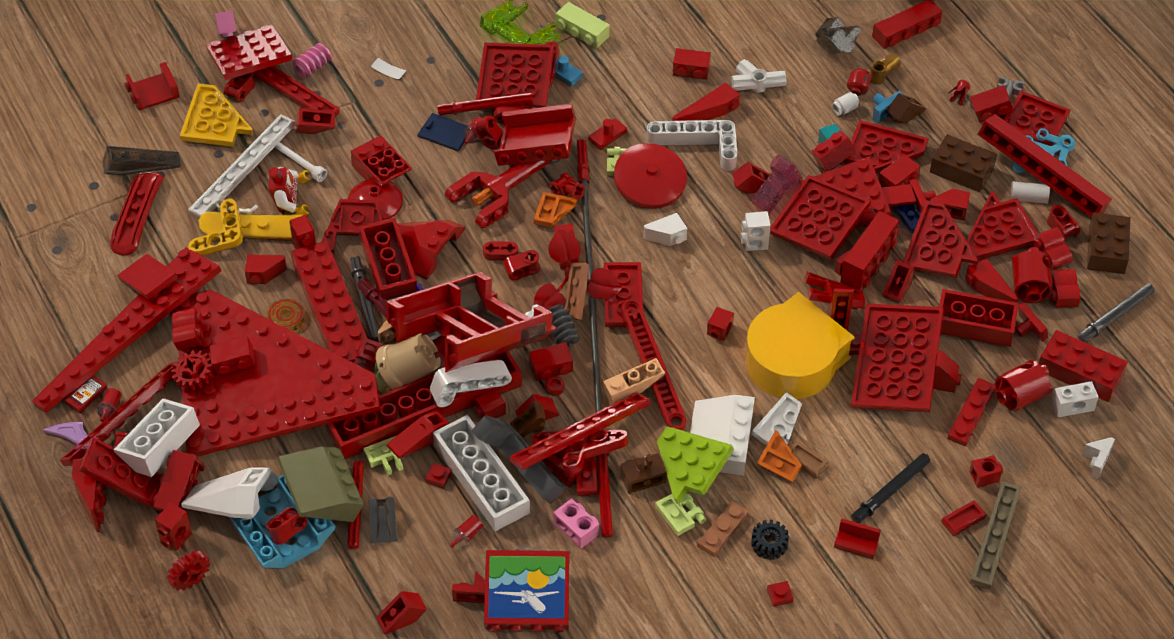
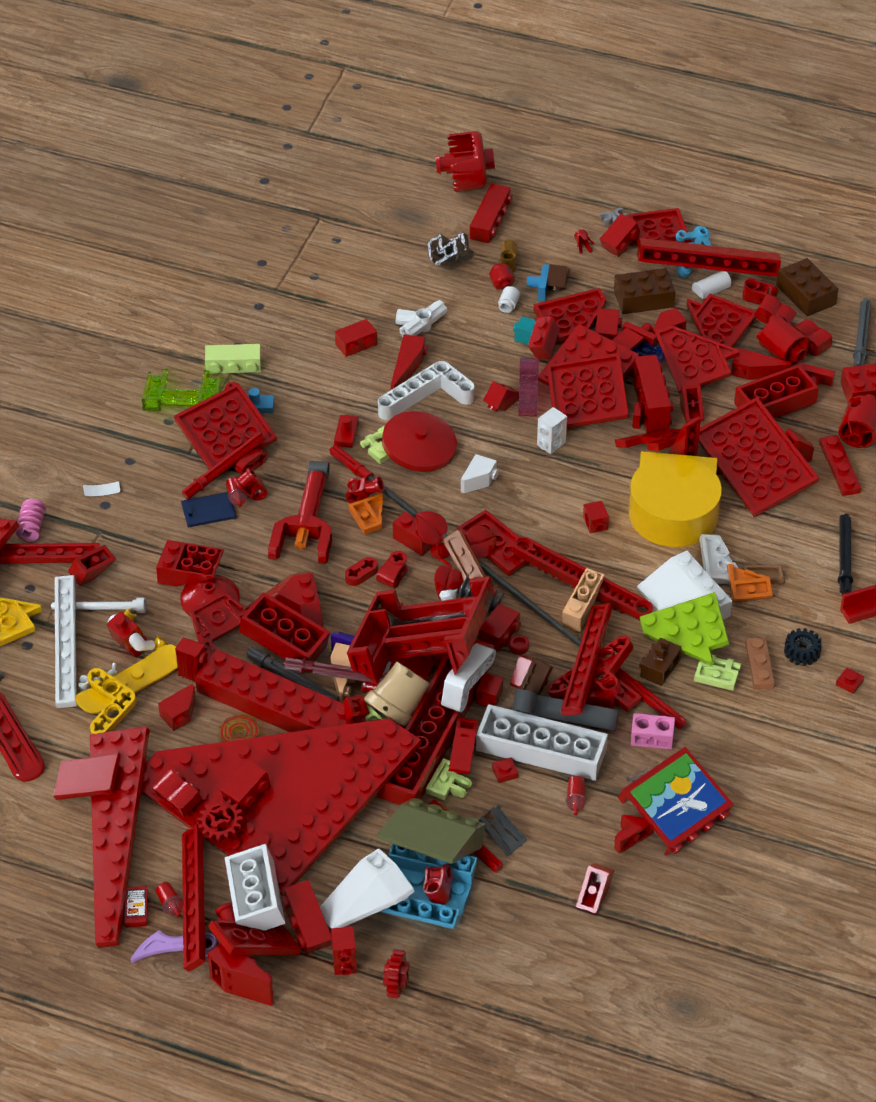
camera: 40 degrees left, 5 degrees down
red panel [494,104,576,166] -> none

